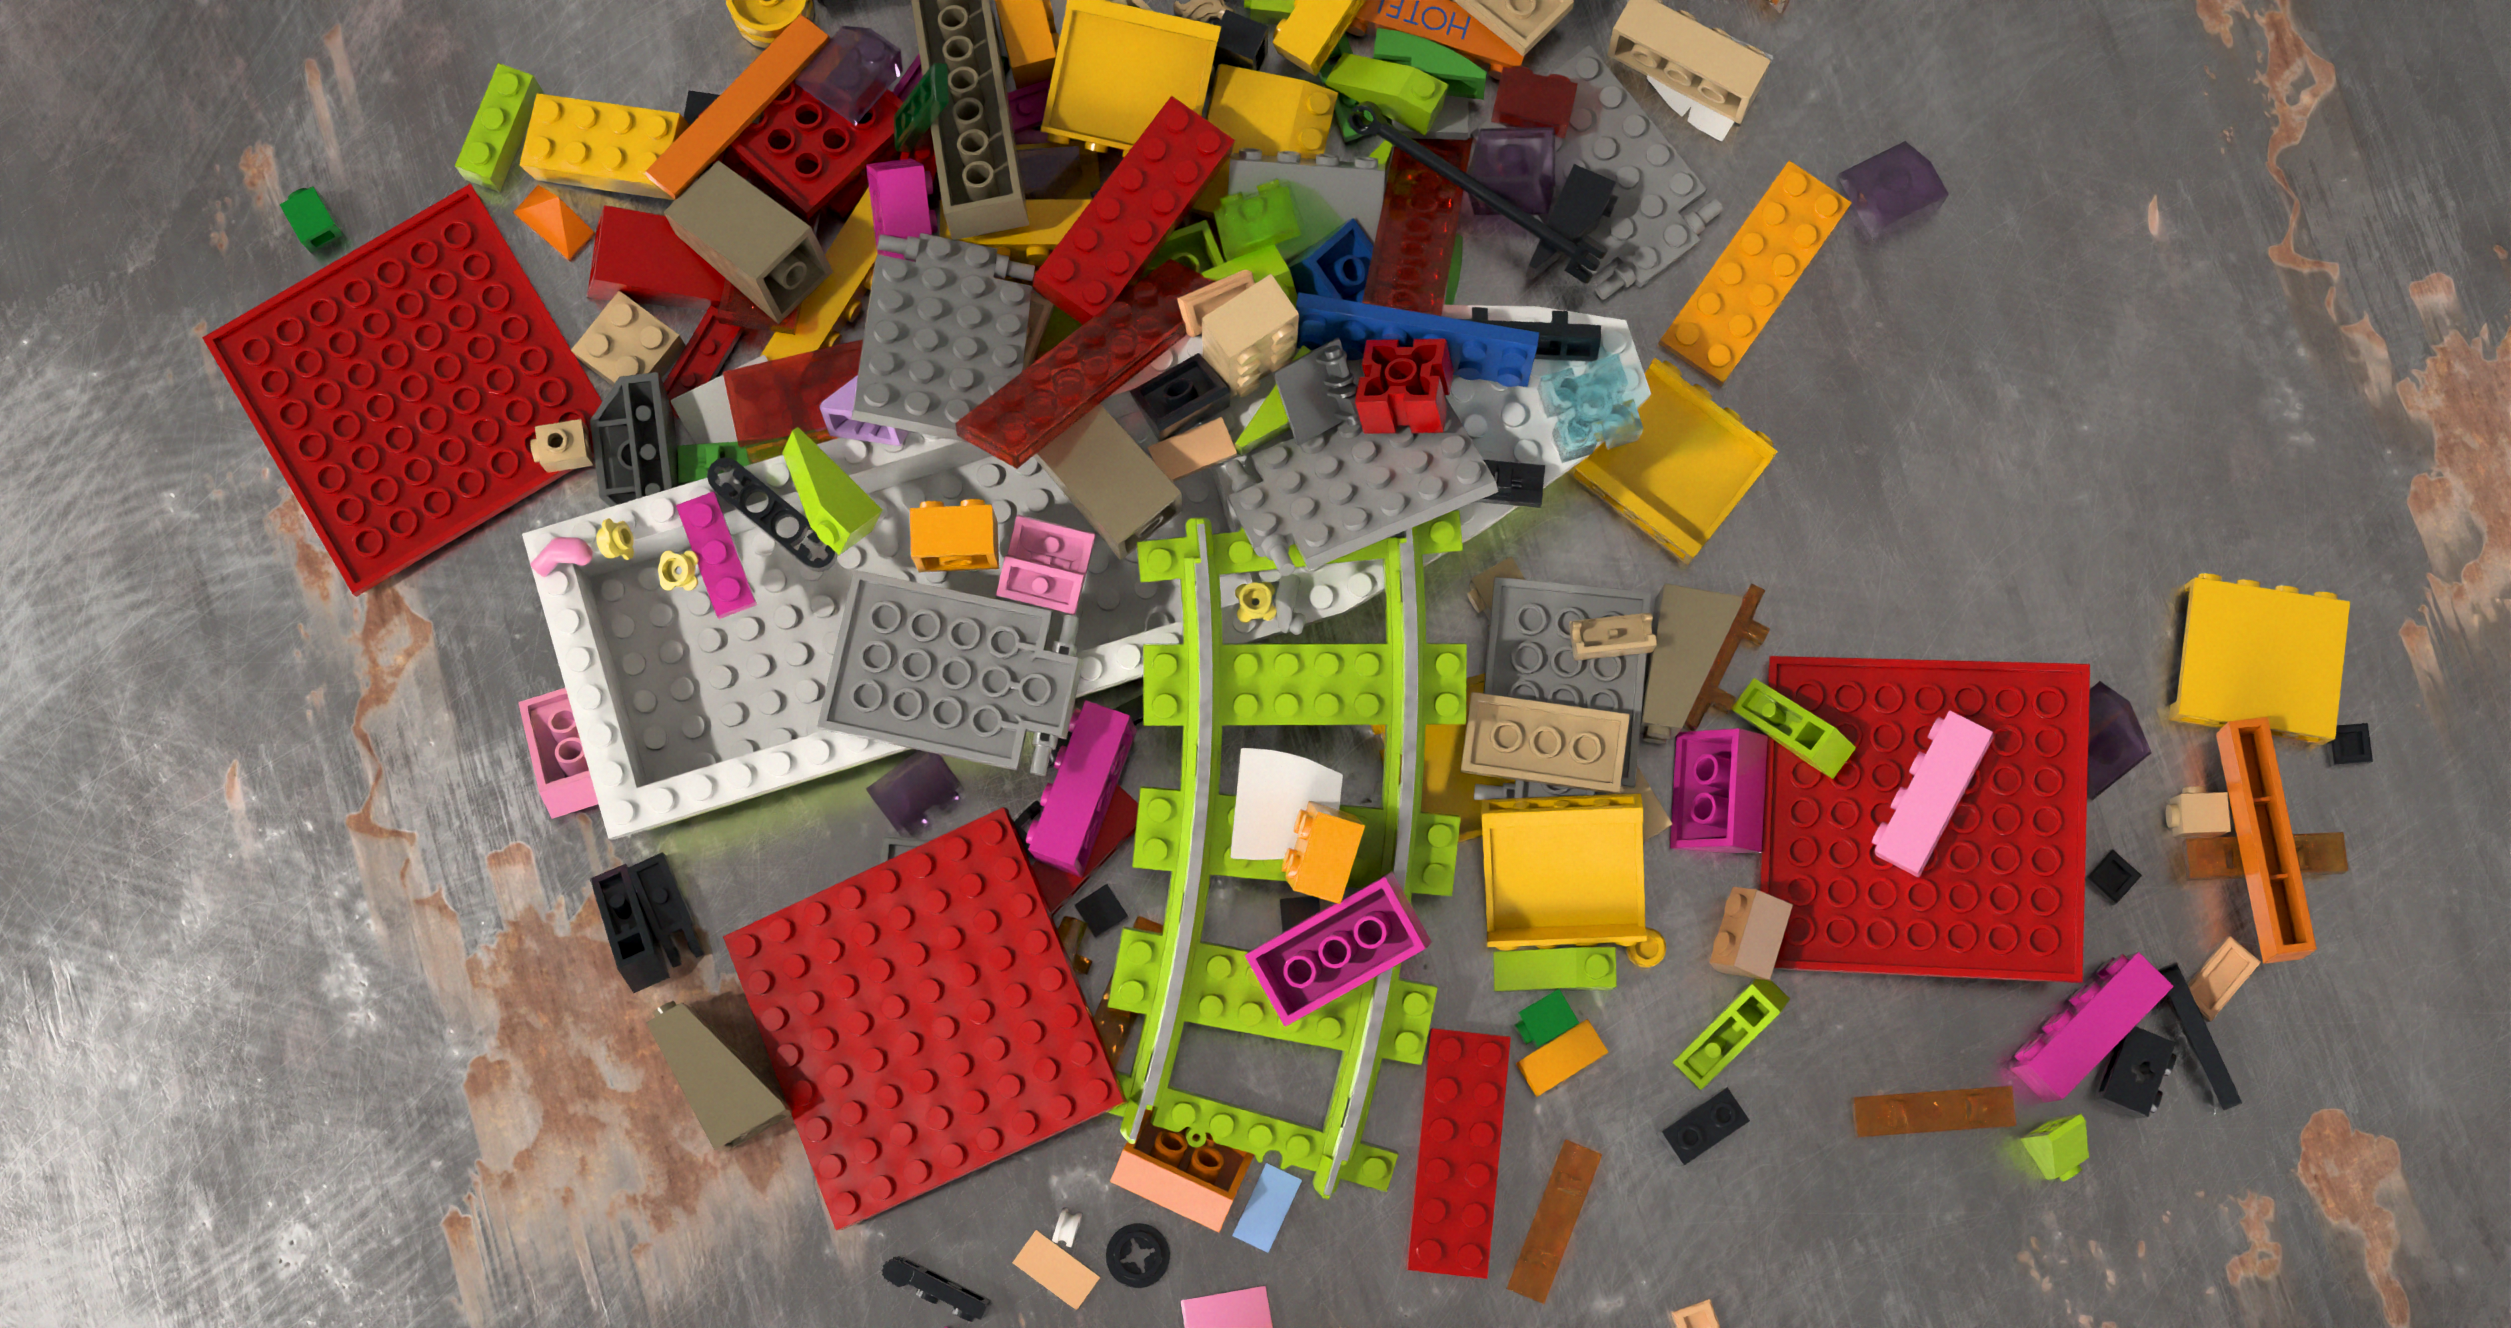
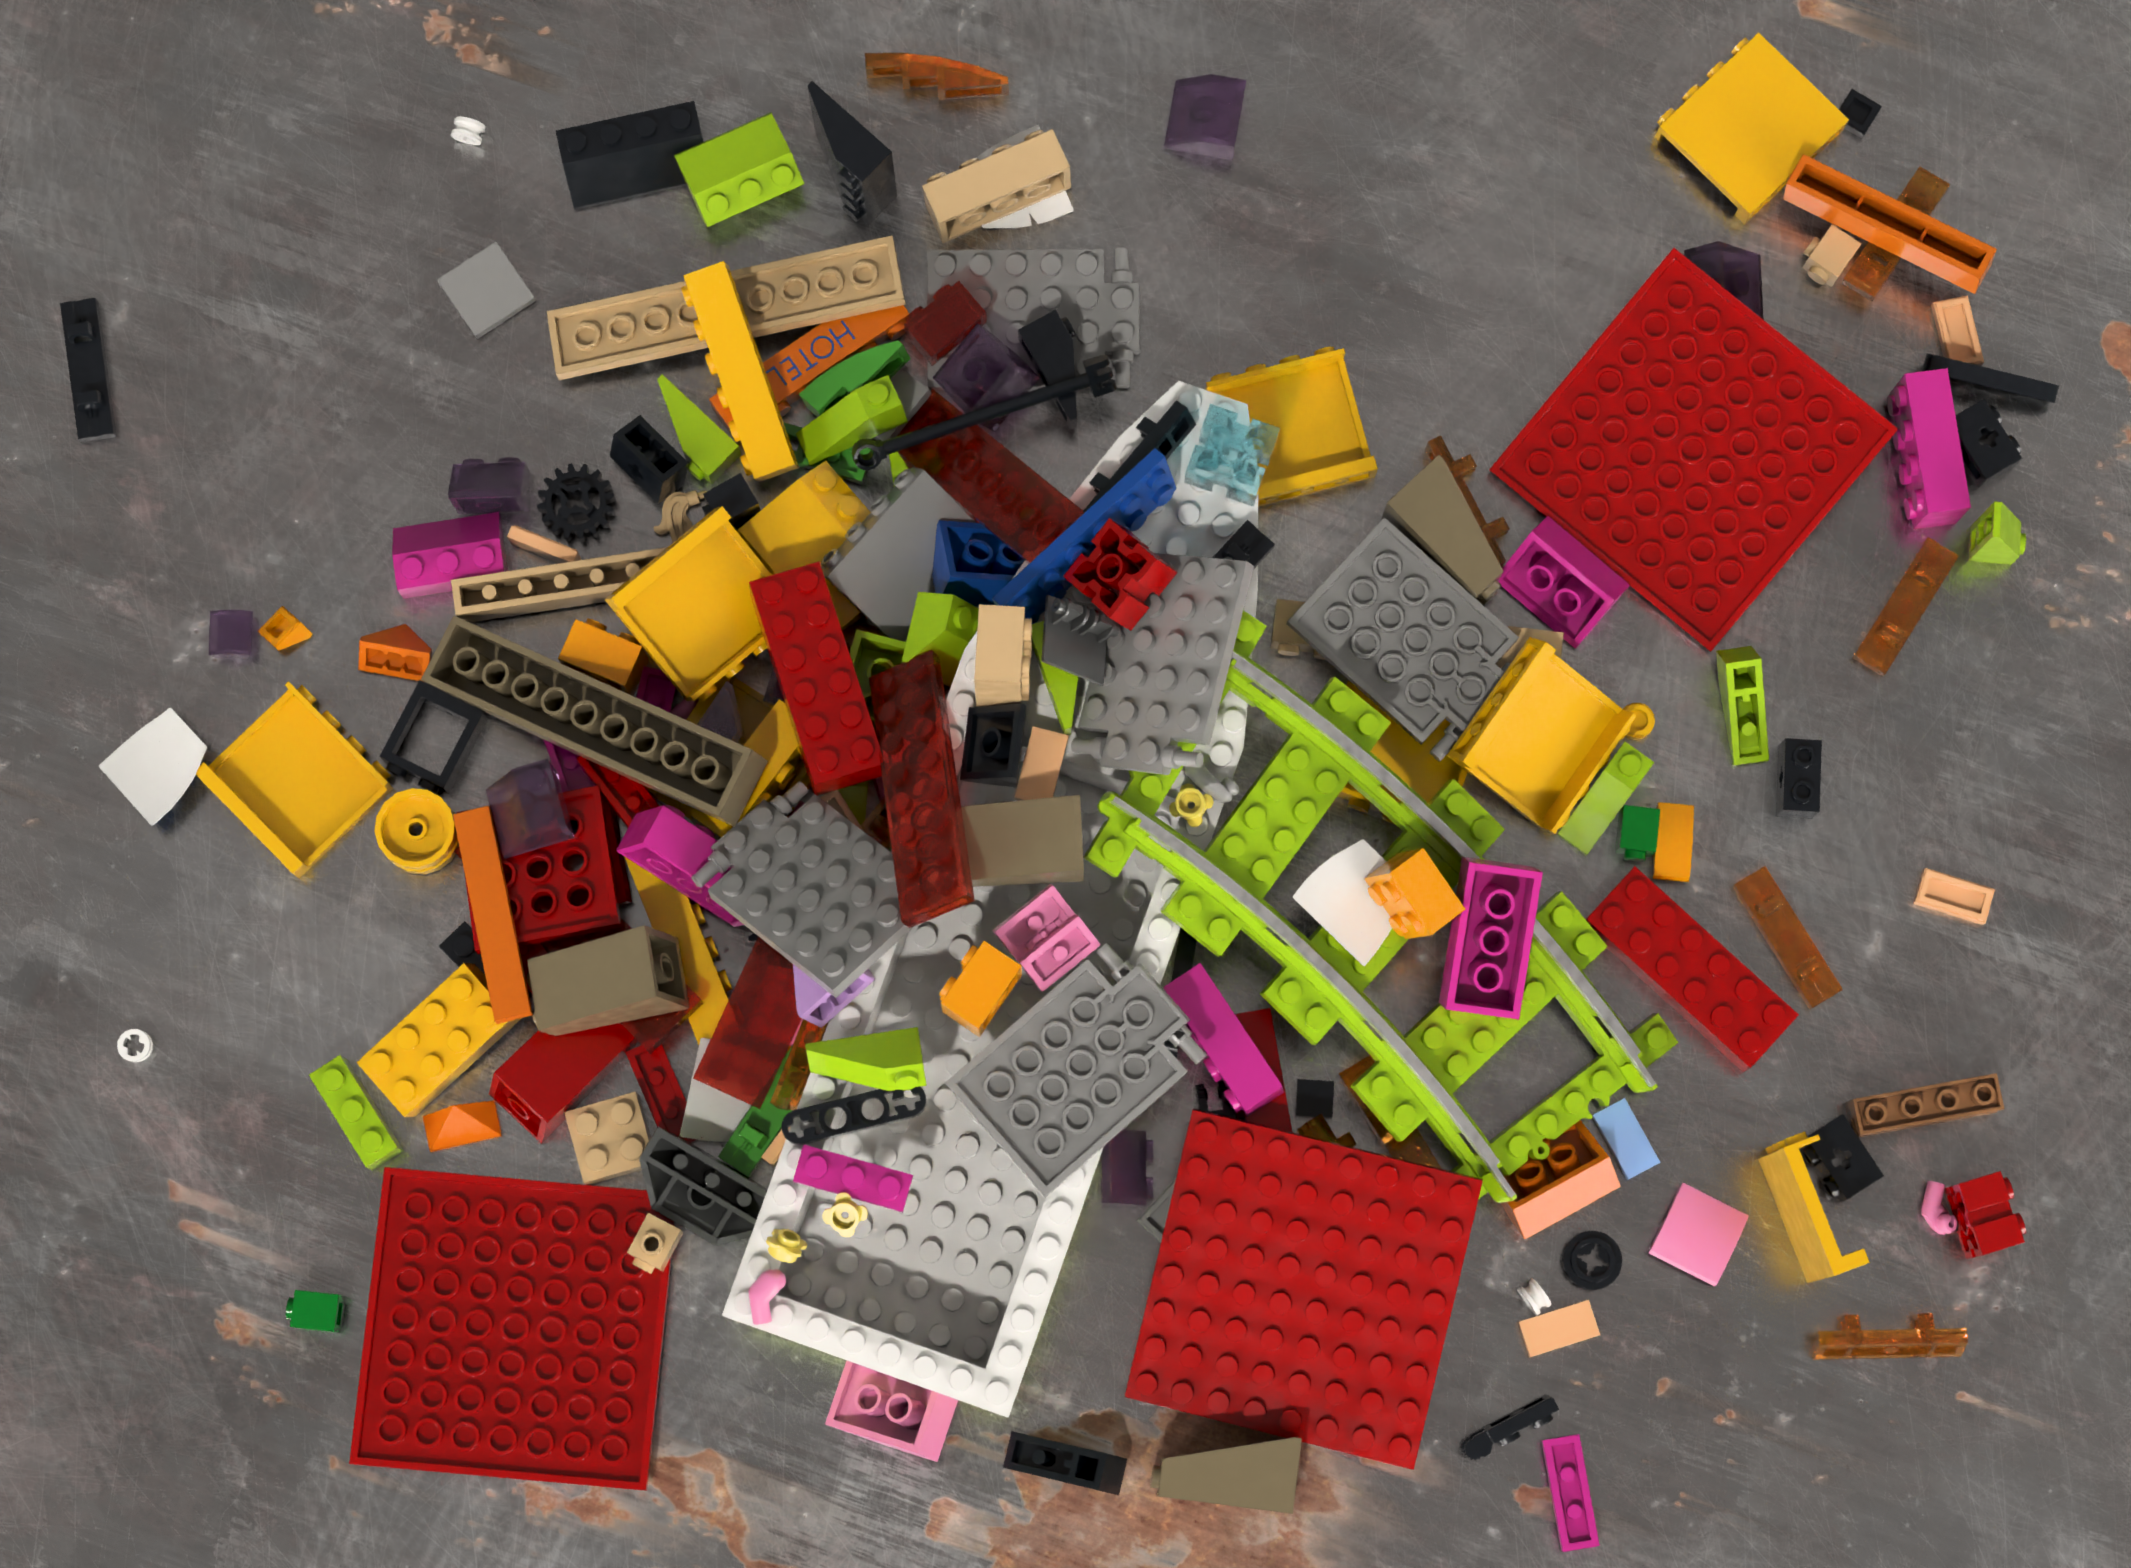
camera: 55 degrees left, 0 degrees up
black hinge [626,852,705,968] -> none
dark green tile [894,63,949,152] -> none
light nougat tile [1177,269,1255,338] -> none
clear neon green slope [1214,178,1305,261] -> none
black tile [1280,896,1320,933] -> none
tan plate [1460,692,1630,794] -> none
tan hinge [1569,613,1657,661] -> none
light orange plate [1658,160,1852,387] -> none
medium nougat slope [1710,887,1793,981] -> none
lime slope [1731,678,1856,779] -> none
bright pink brick [1872,710,1993,878] -> none
black tile [2085,849,2142,905] -> none

